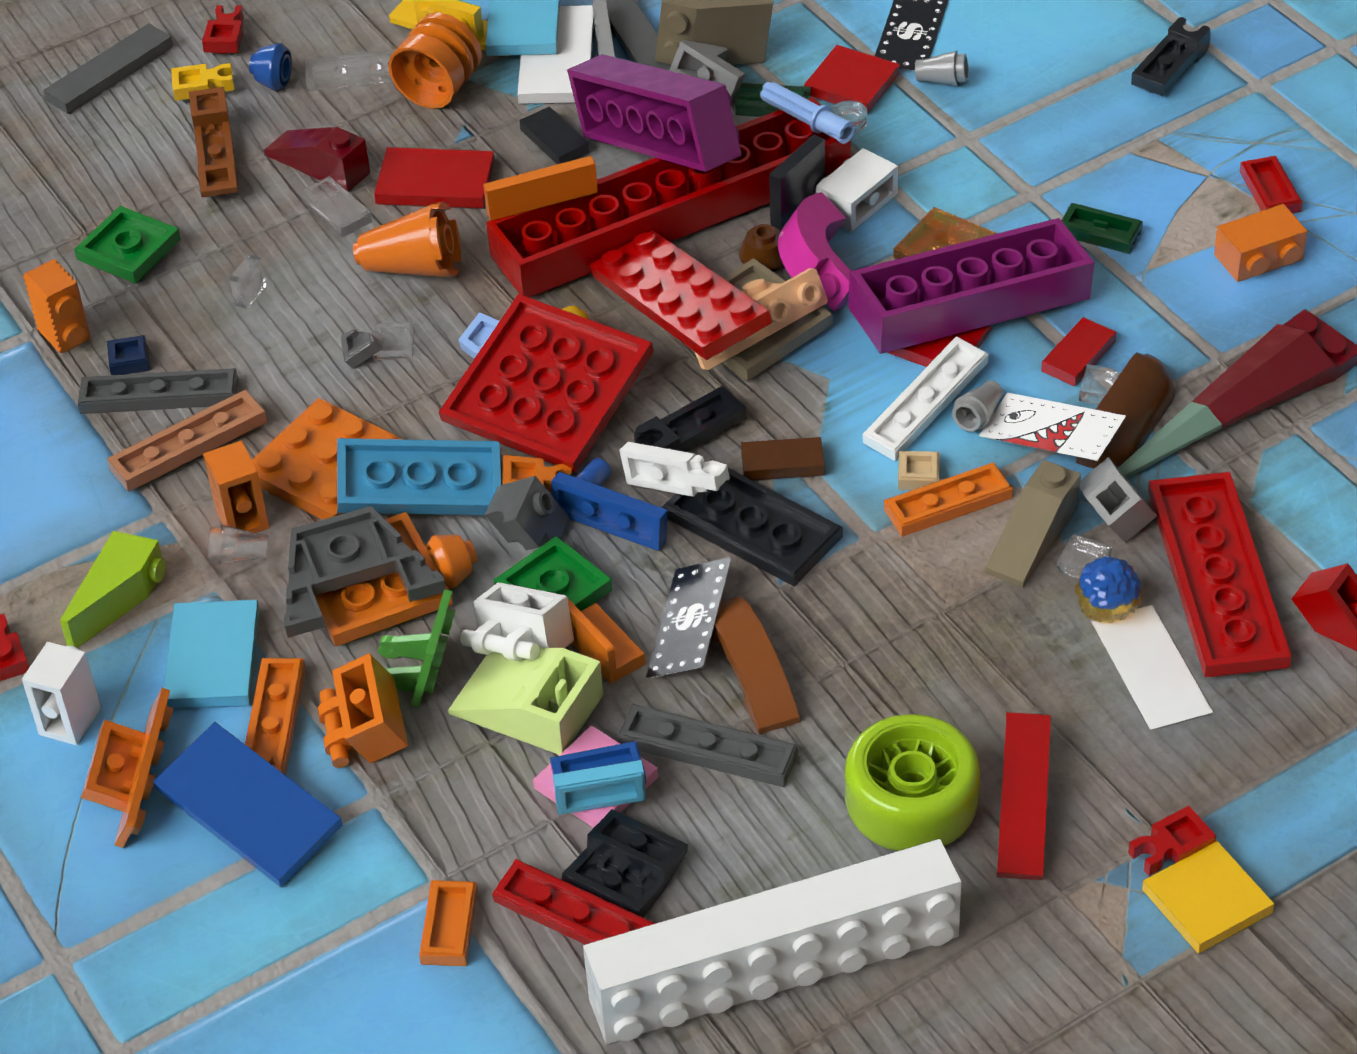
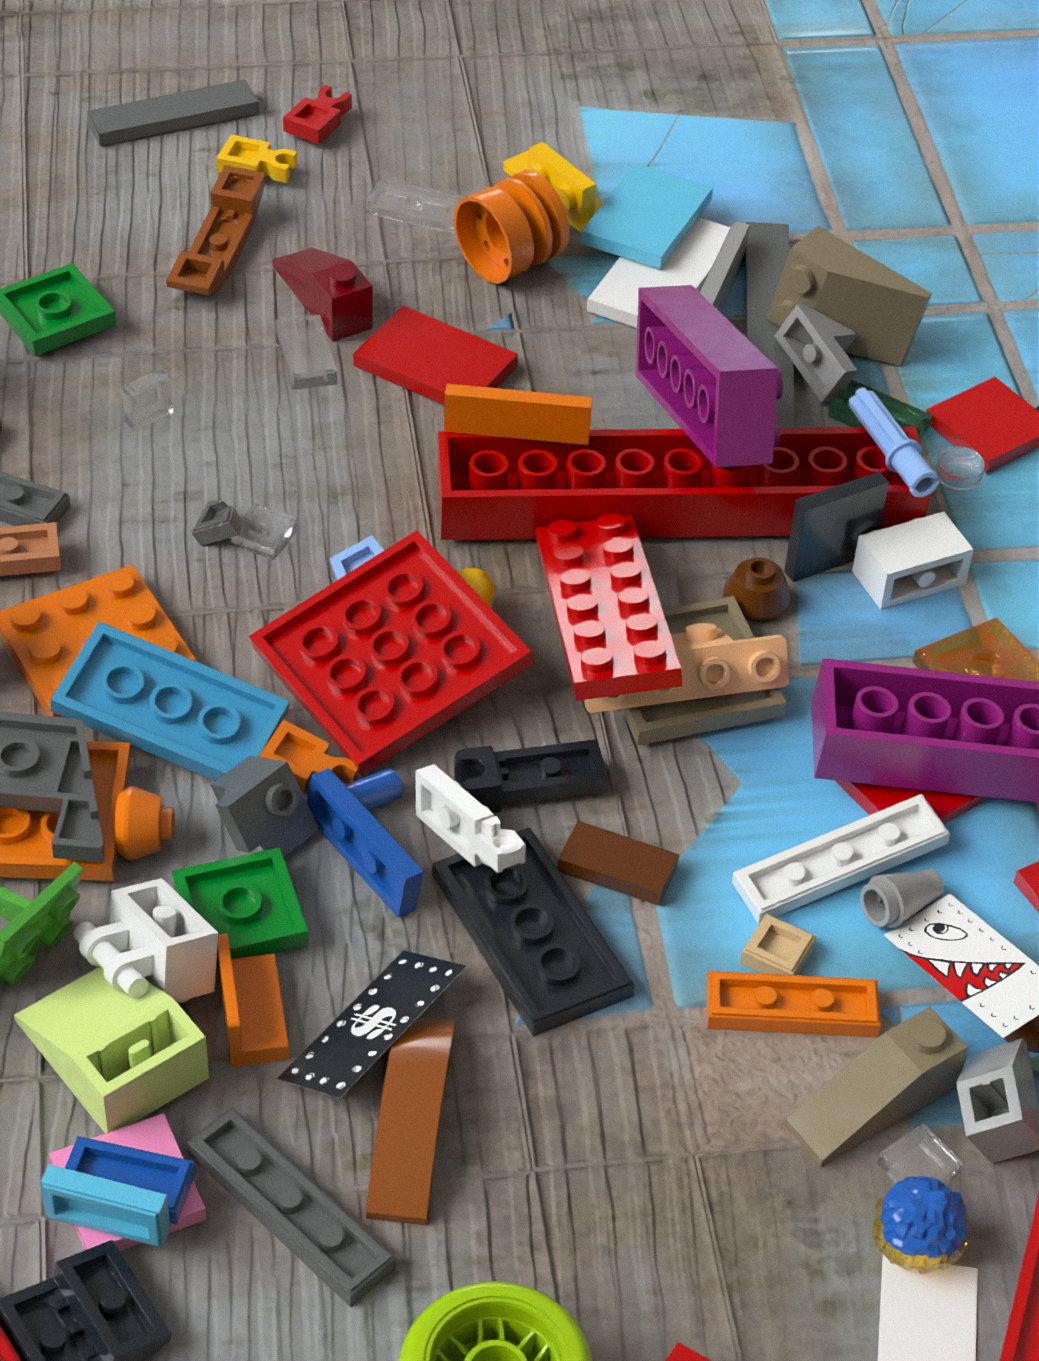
camera: 20 degrees right, 0 degrees up
blue cone [249,43,292,91] -> none
orange cone [353,202,462,278] -> none
black tile [519,106,590,164] -> none
dark pink arch [778,192,851,312] -> none

